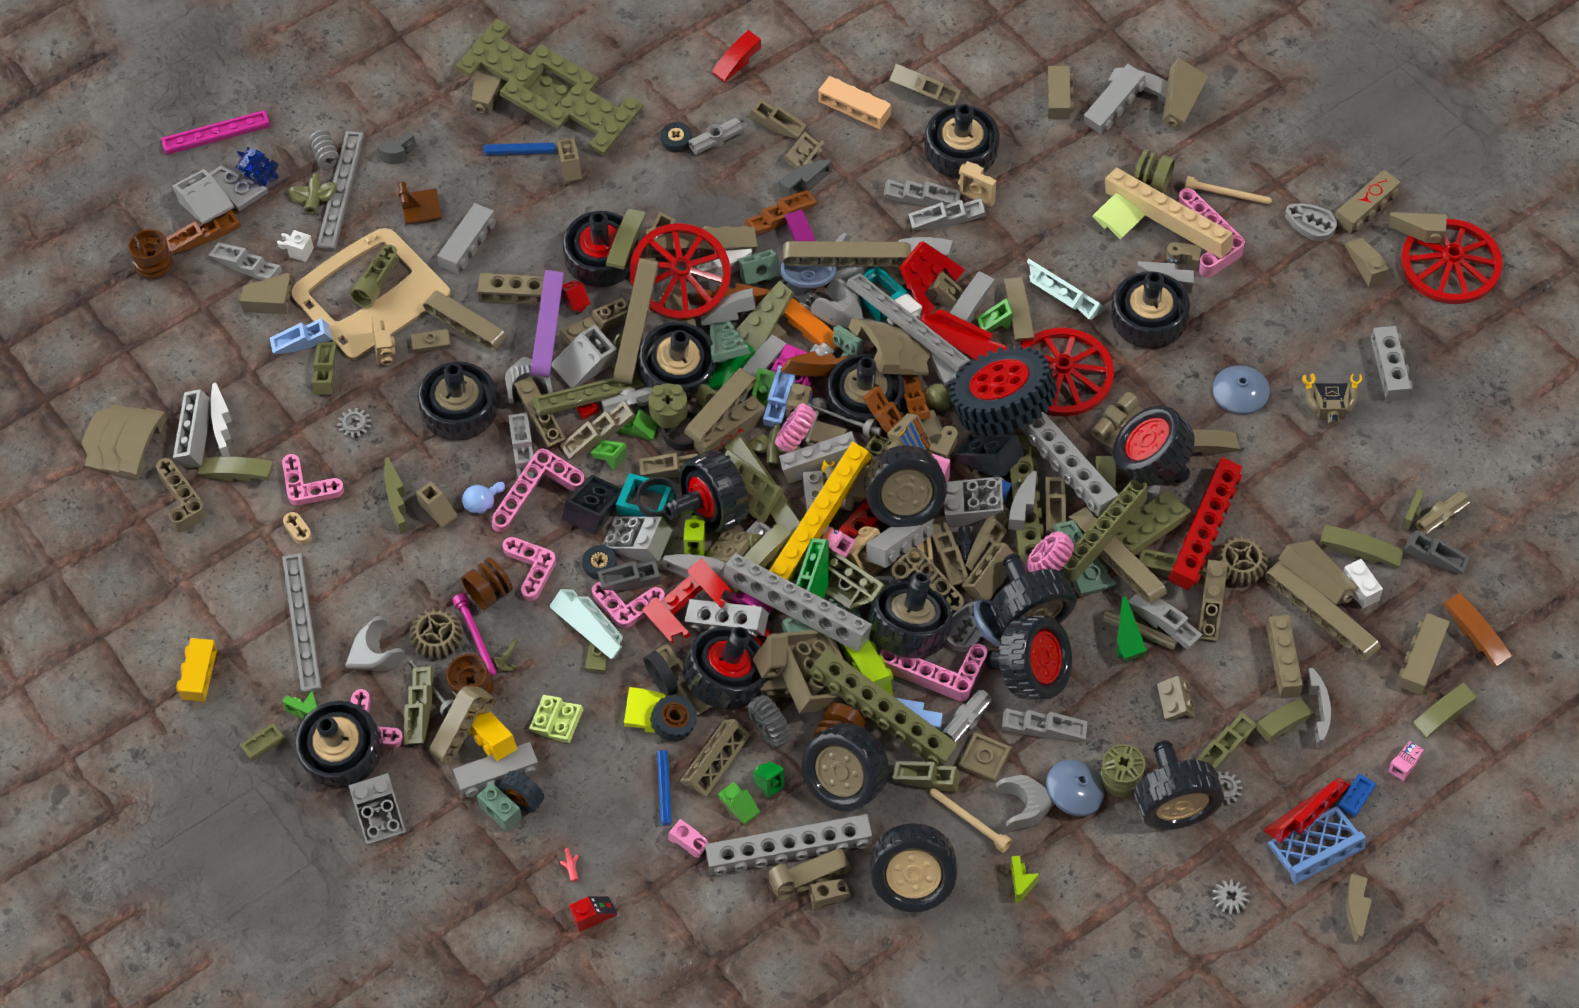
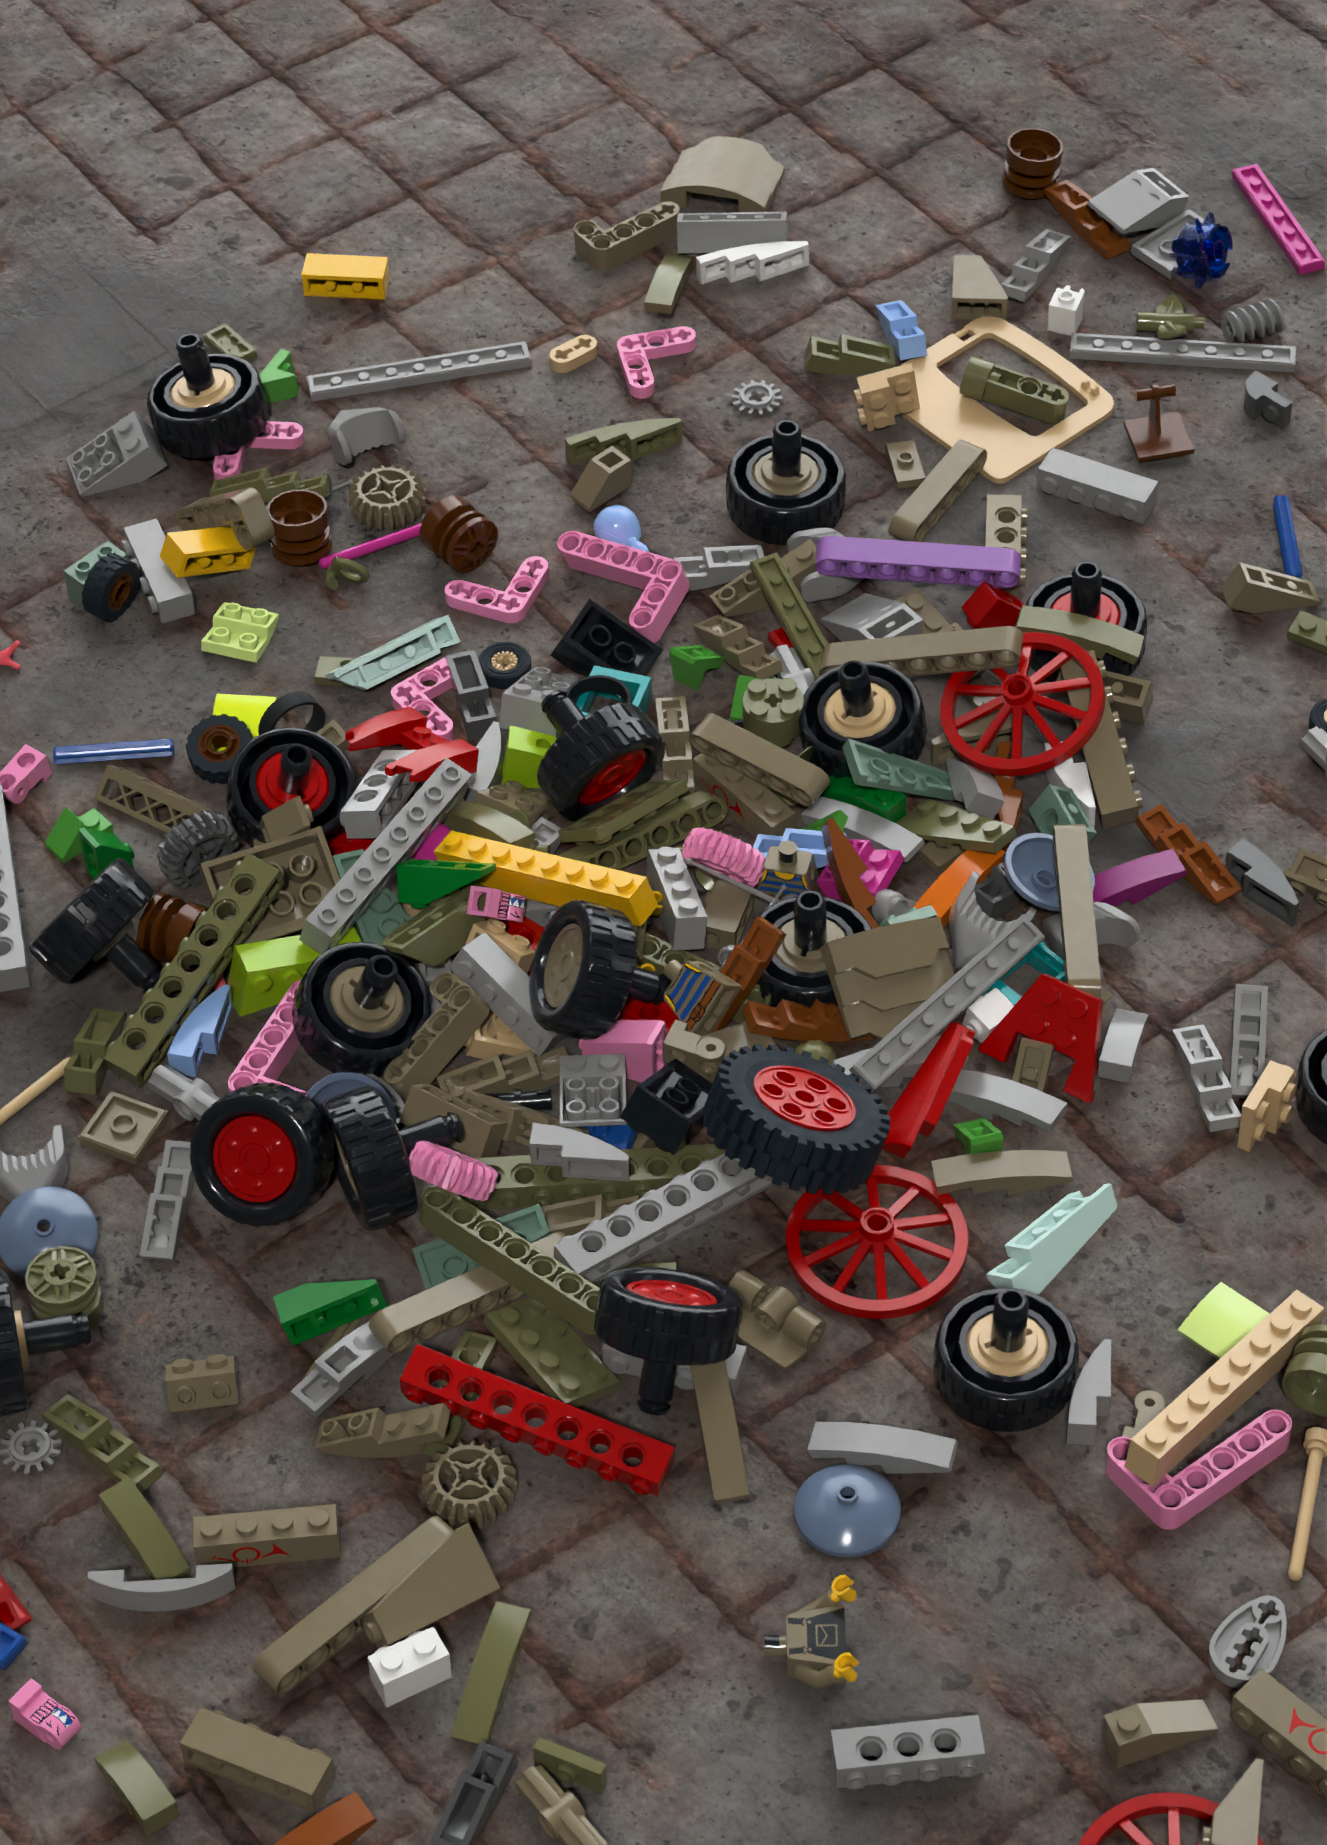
camera: 90 degrees right, 10 degrees down
none -> light grey slope [807,1422,958,1474]

